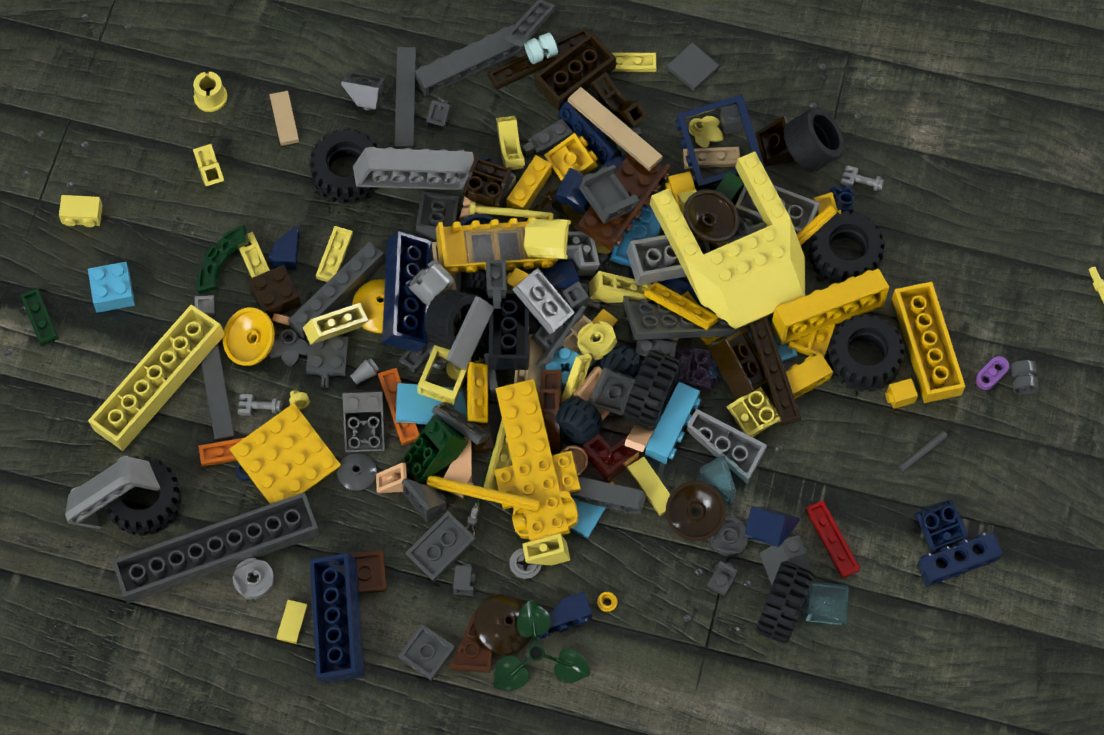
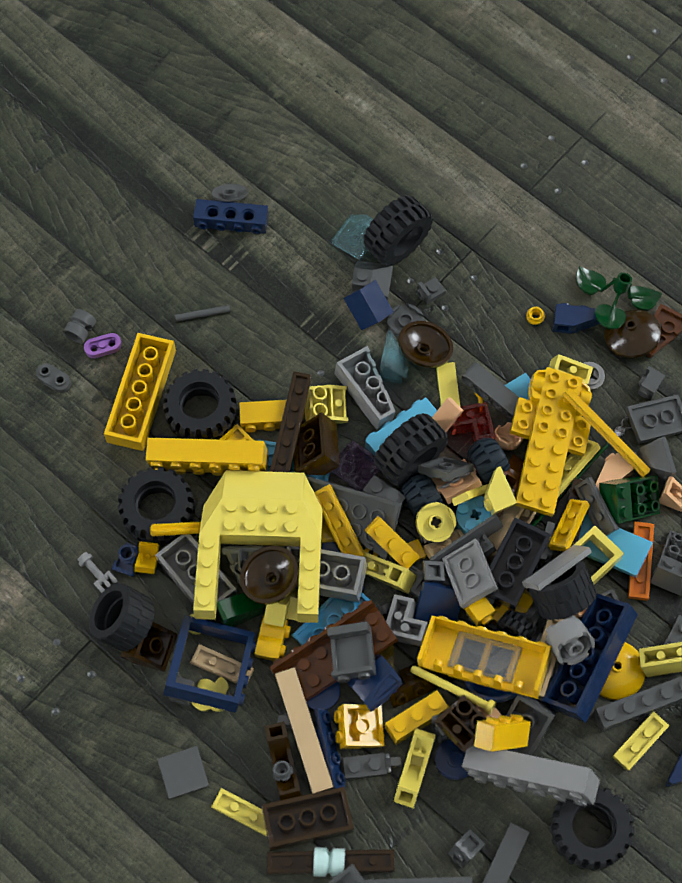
camera: 150 degrees left, 0 degrees up
light grey cone [350,358,380,385] -> none
dark grey hinge [486,260,507,309] -> none
light yellow slope [524,218,571,259] -> none
red tile [805,500,860,579] -> none
yellow brick [885,378,918,409] -> none
dark blue slope [914,500,968,553] -> none
none -> dark grey plate [36,364,71,393]
none -> dark grey dish [212,184,248,203]
none -> dark grey plate [272,761,293,781]
none -> yellow plate [364,516,420,569]
none -> yellow brick [474,714,531,752]
none -> light yellow slope [483,466,517,515]

